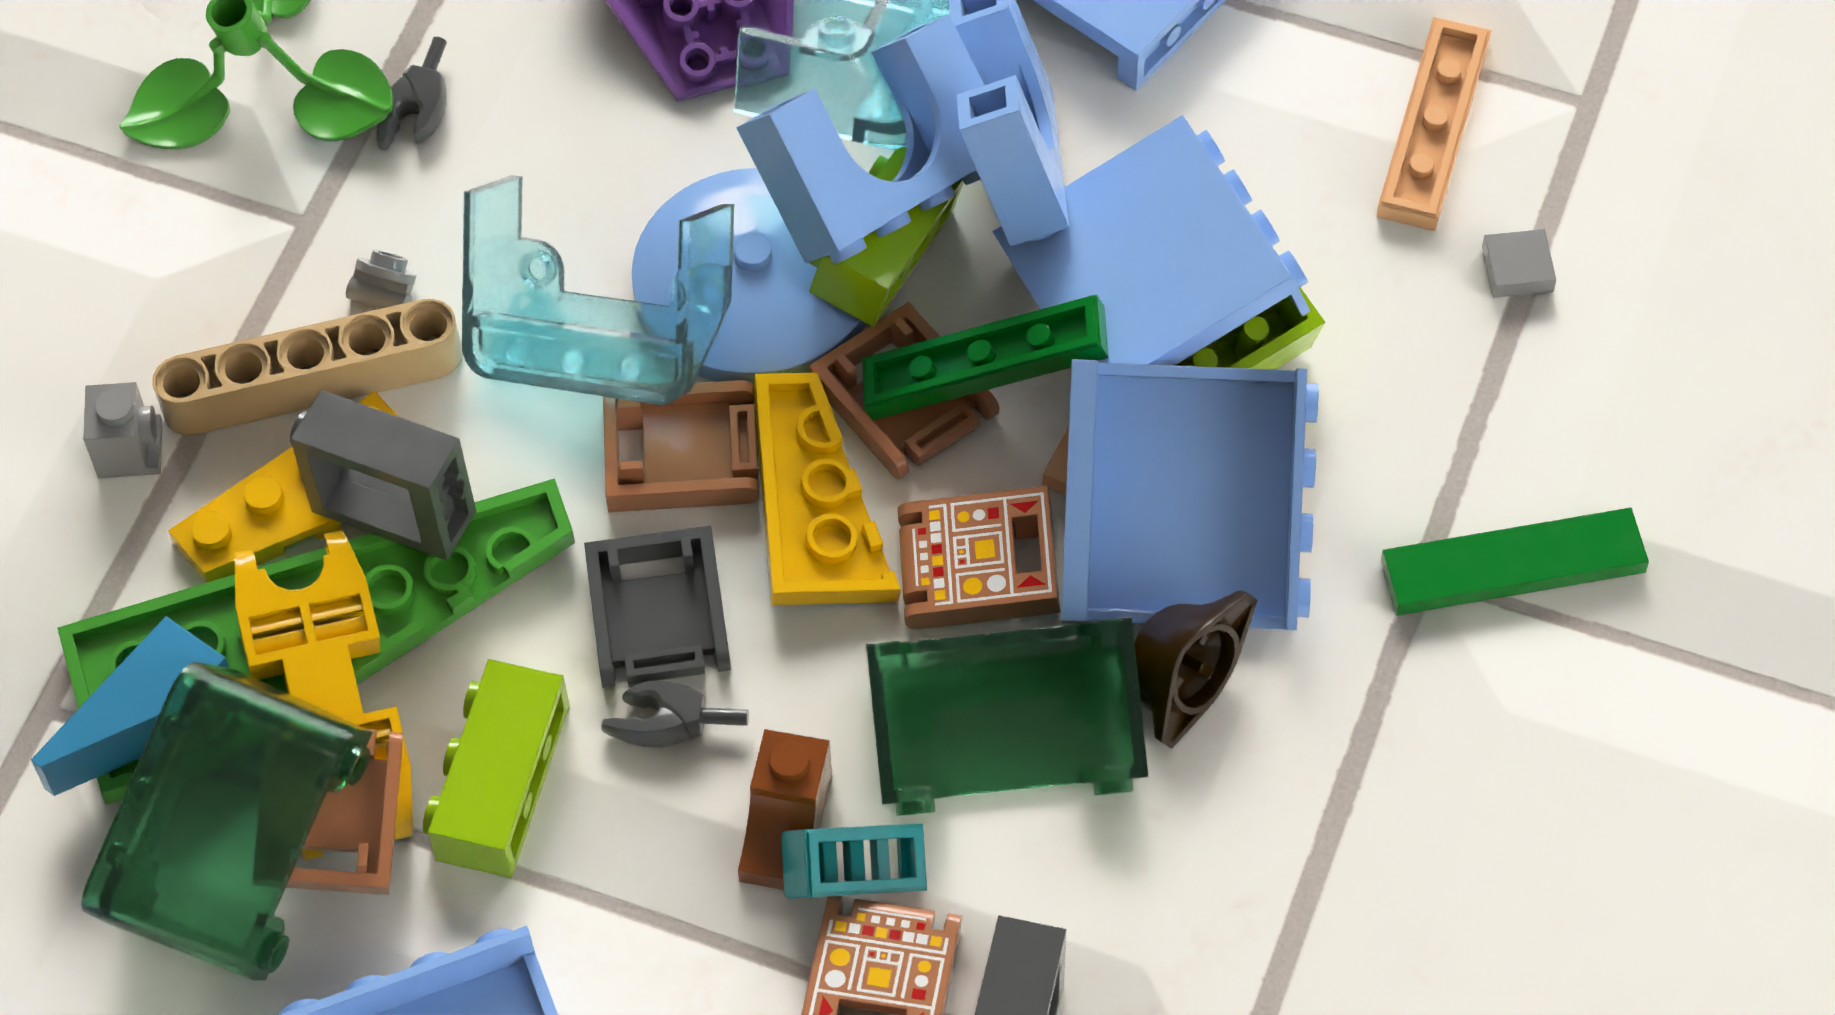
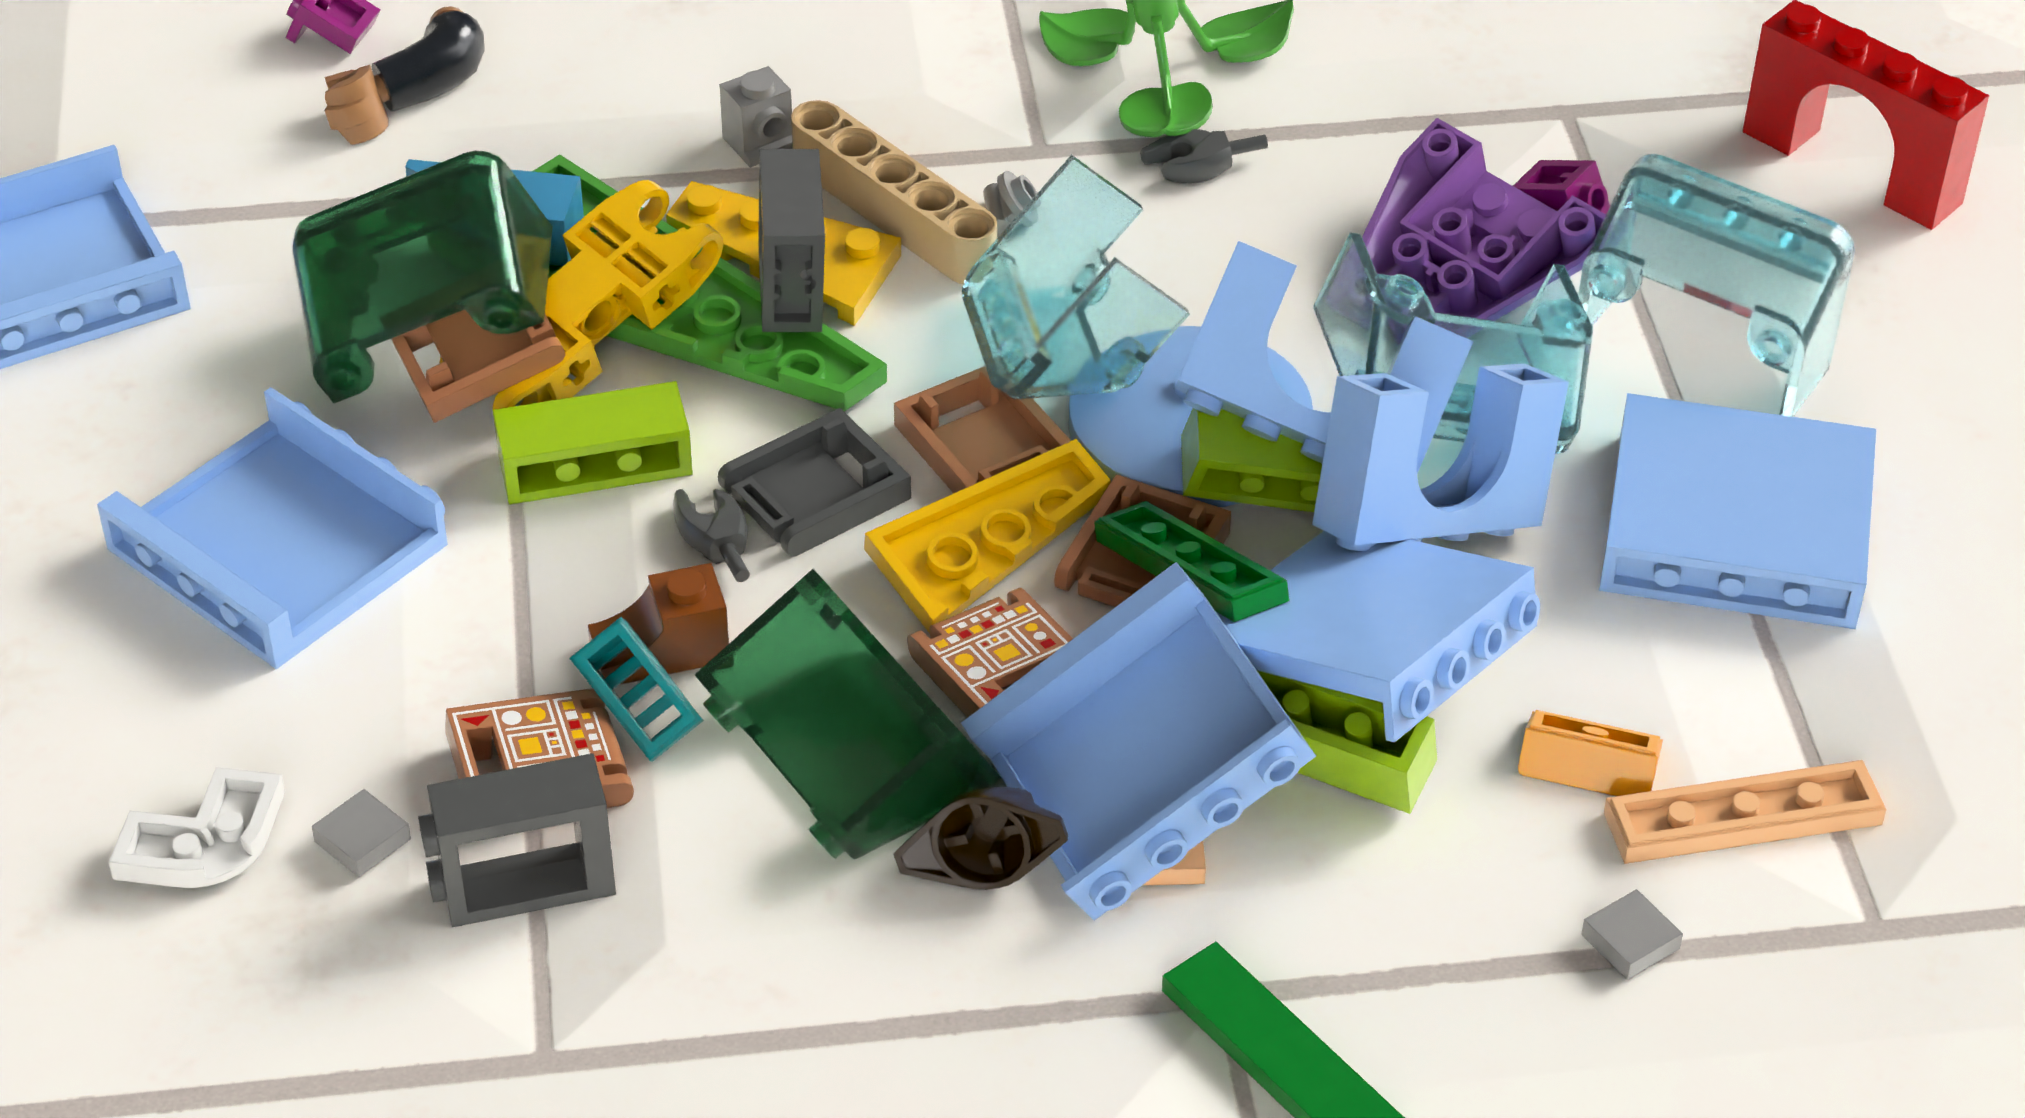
camera: 60 degrees right, 15 degrees down
none -> light orange slope [1518,710,1663,796]

